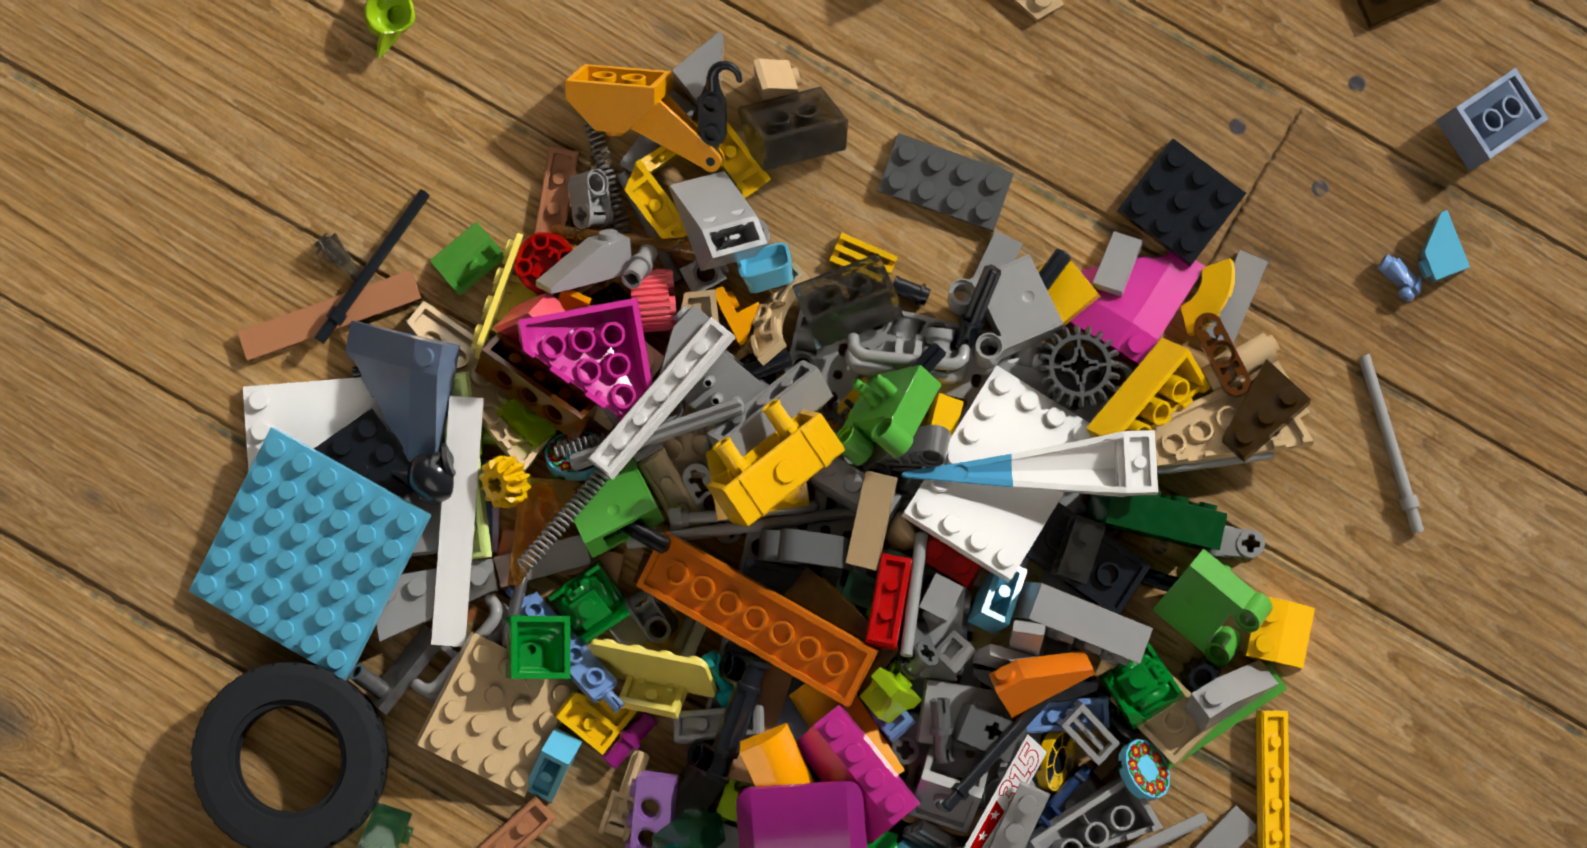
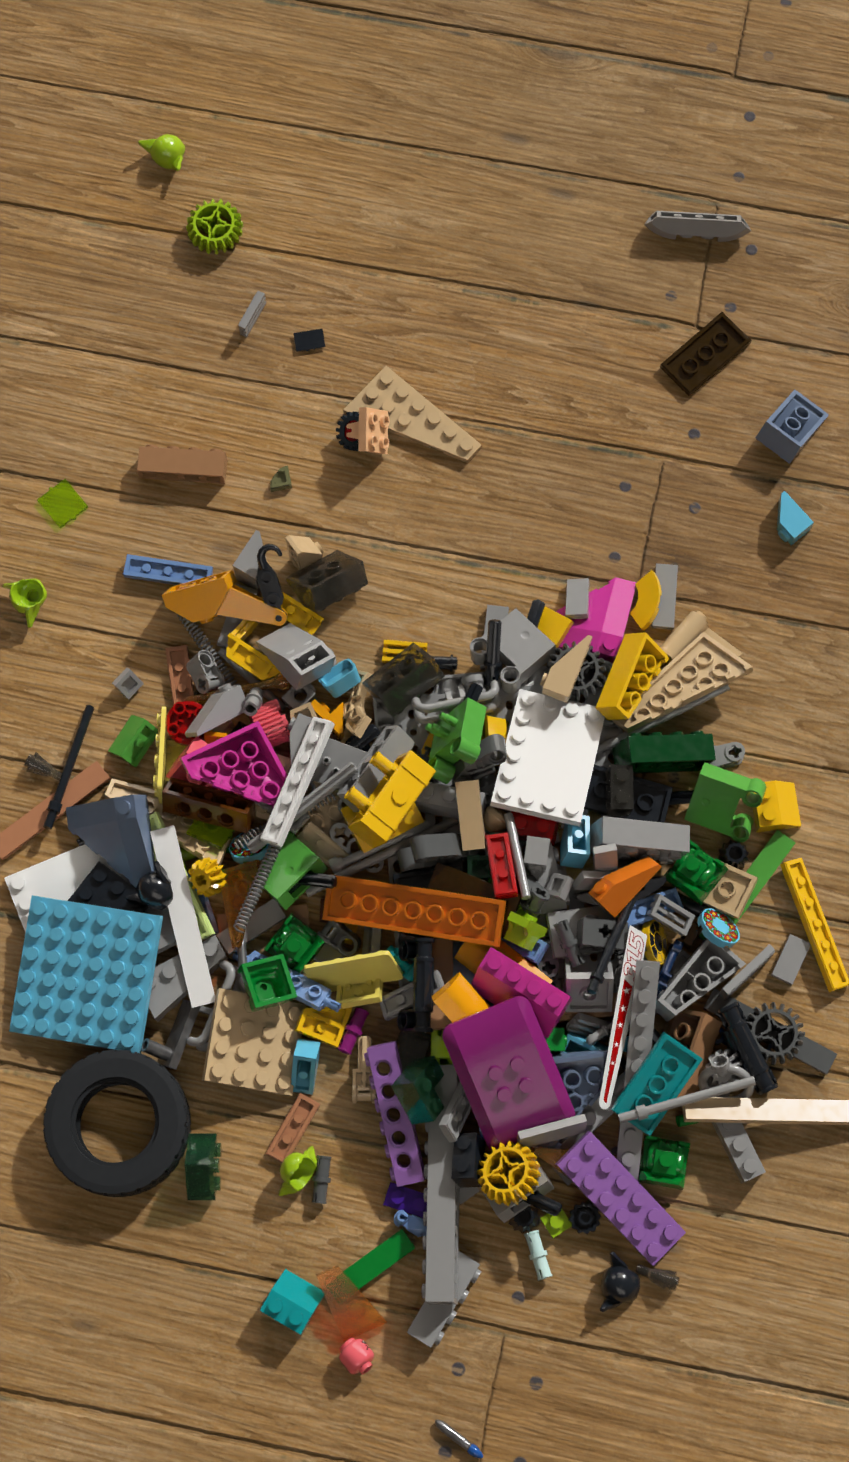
camera: 15 degrees left, 10 degrees down
dark grey plate [878,133,1014,232] -> none
white plate [901,430,1158,497] -> none
black plate [1117,138,1246,267] -> none
light grey slope [1185,660,1278,732] -> none
reddish brown beam [1194,313,1251,397] -> none
dark brown wing [1222,359,1311,462] -> none
light grey bar [1358,354,1424,534] -> none
medium blue arm [1377,254,1422,302] -> none
none -> light grey plate [112,668,144,699]
none -> medium blue plate [123,554,214,585]
none -> tan slope [540,635,592,703]

